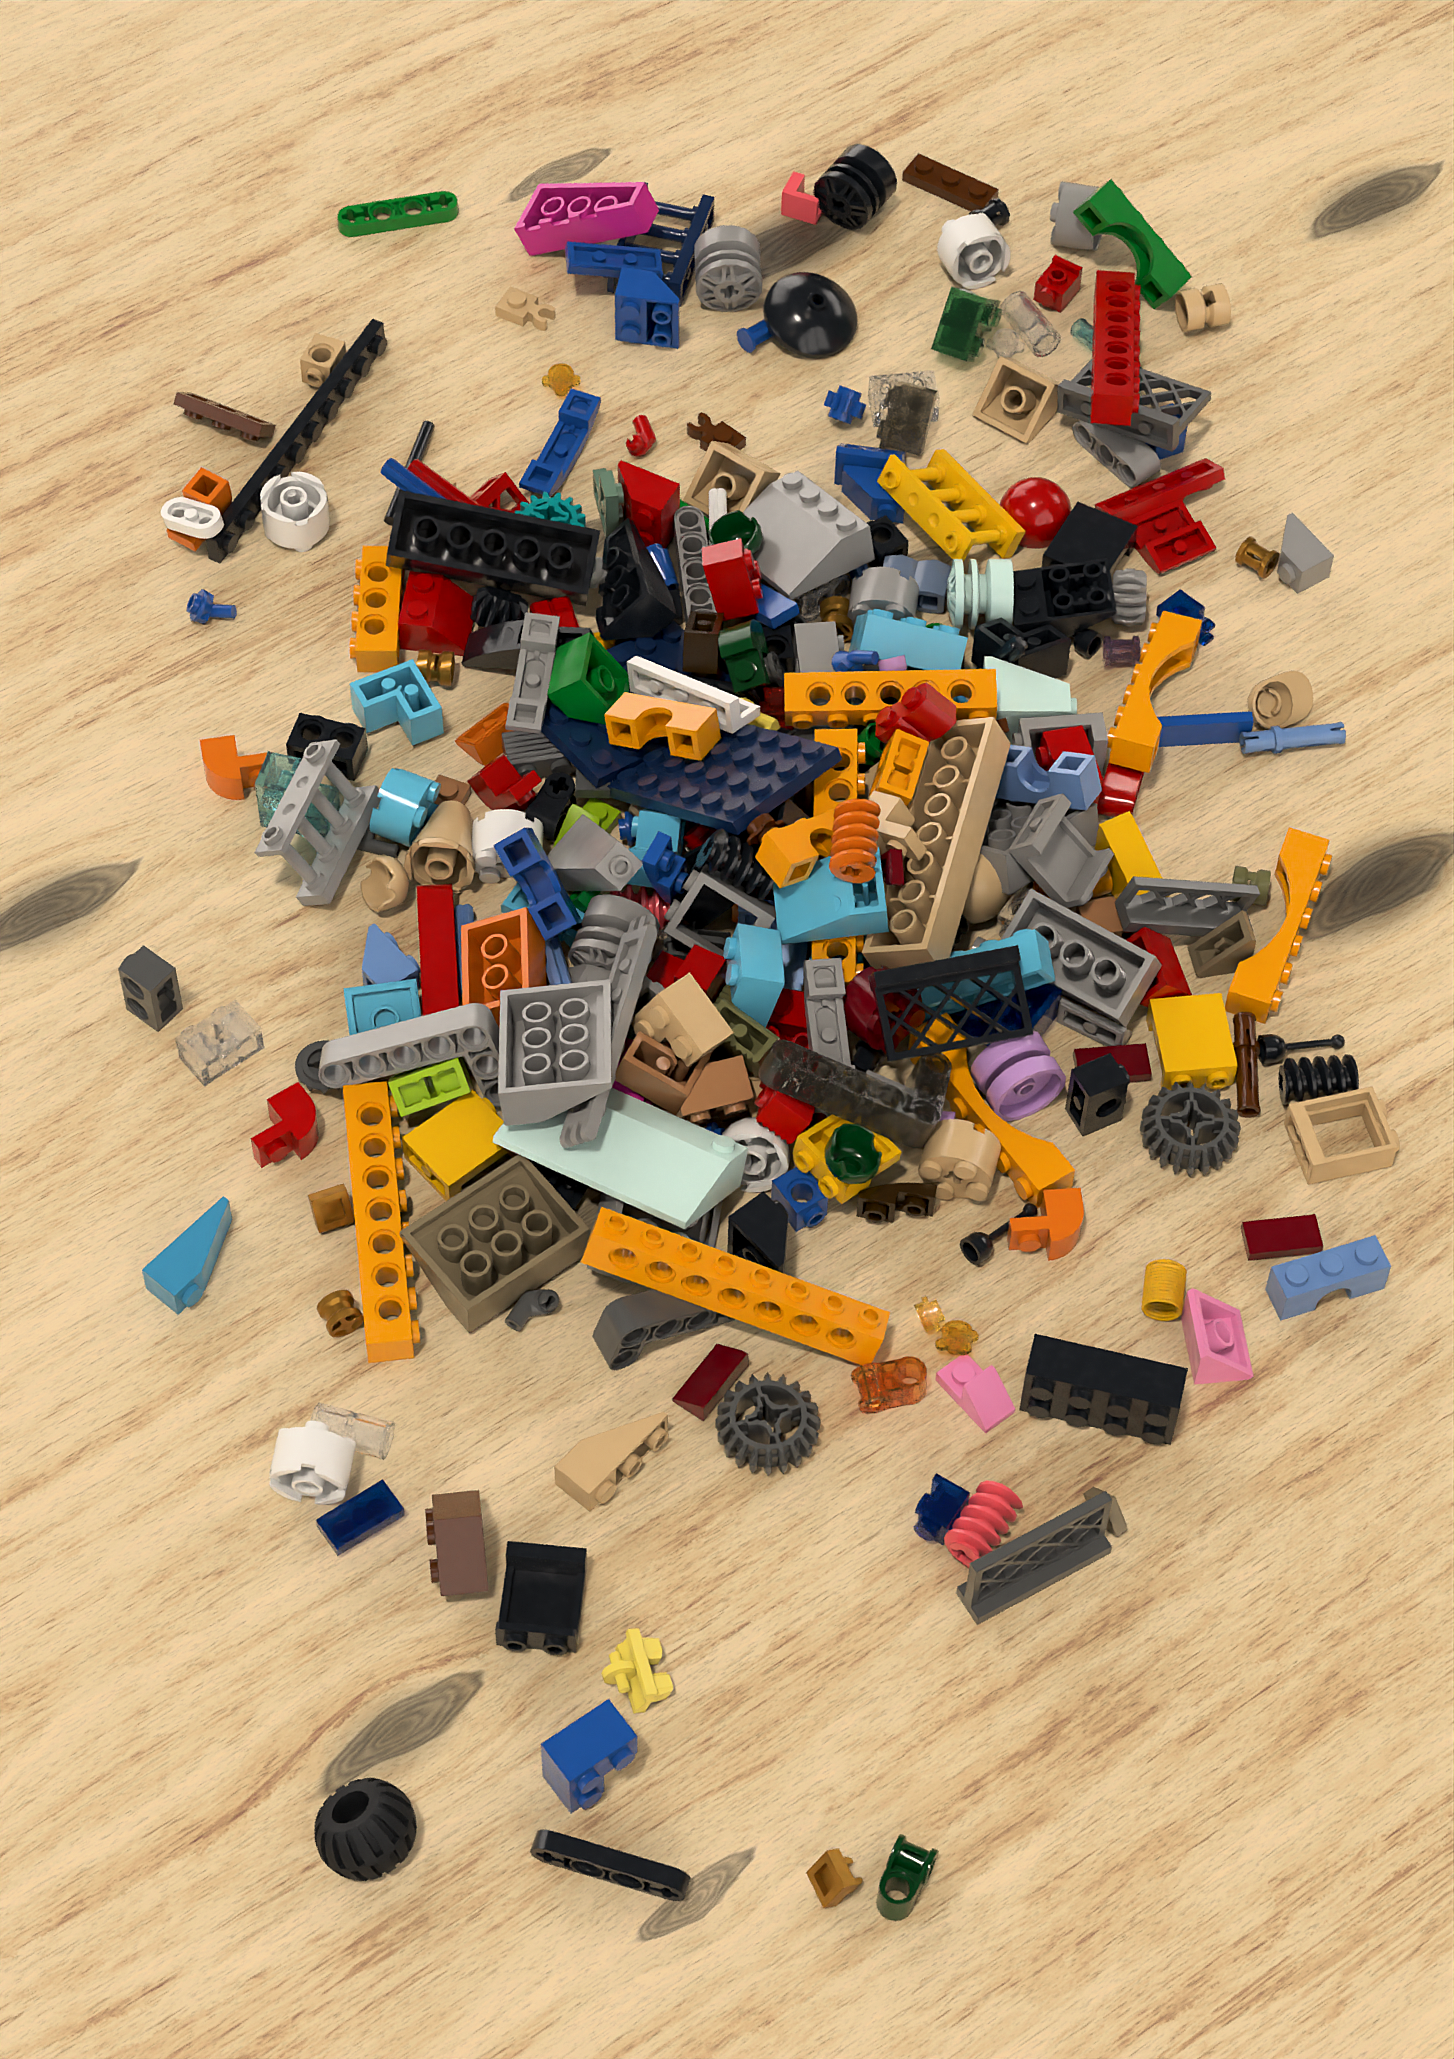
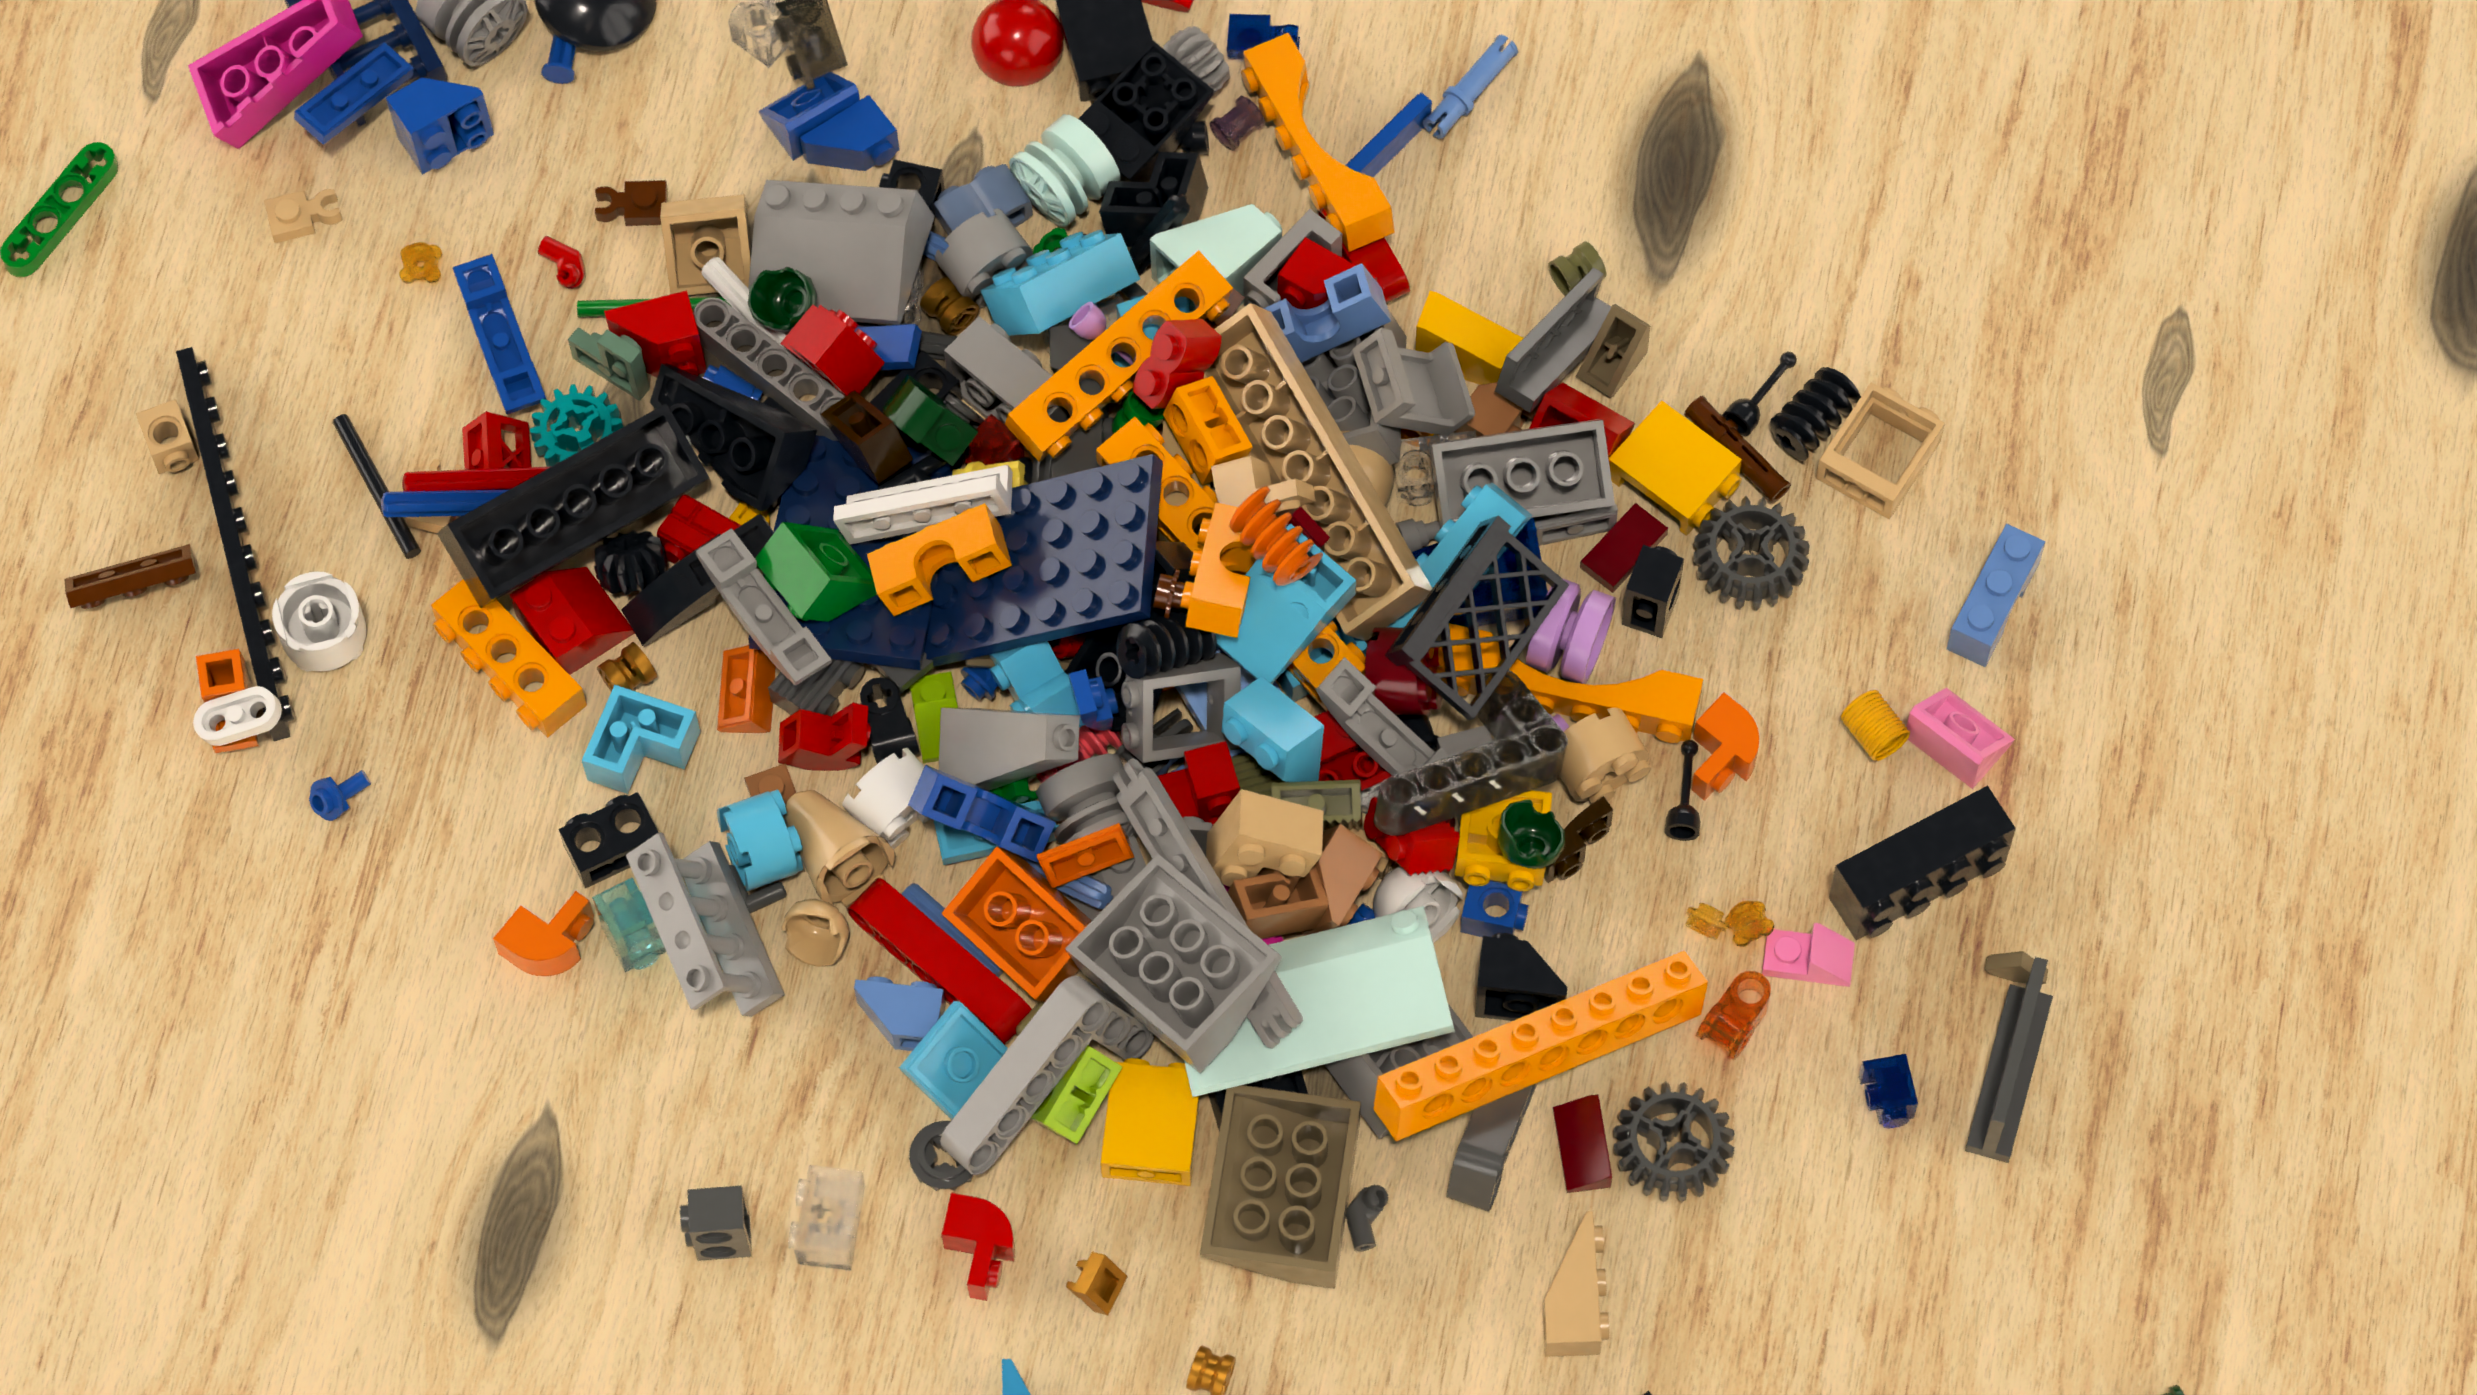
camera: 40 degrees left, 10 degrees up
light orange brick [343,1081,421,1363] -> none
blue gear [824,385,866,425] -> none
blue plate [831,649,879,672] -> none
yellow fence [877,449,1026,562] -> none
coral piece [944,1481,1023,1568] -> none
light orange arch [1225,827,1333,1024] -> none
dark red tile [1241,1214,1324,1261] -> none
tan cap [1247,670,1313,729] -> none
none -> orange slope [1036,823,1134,888]

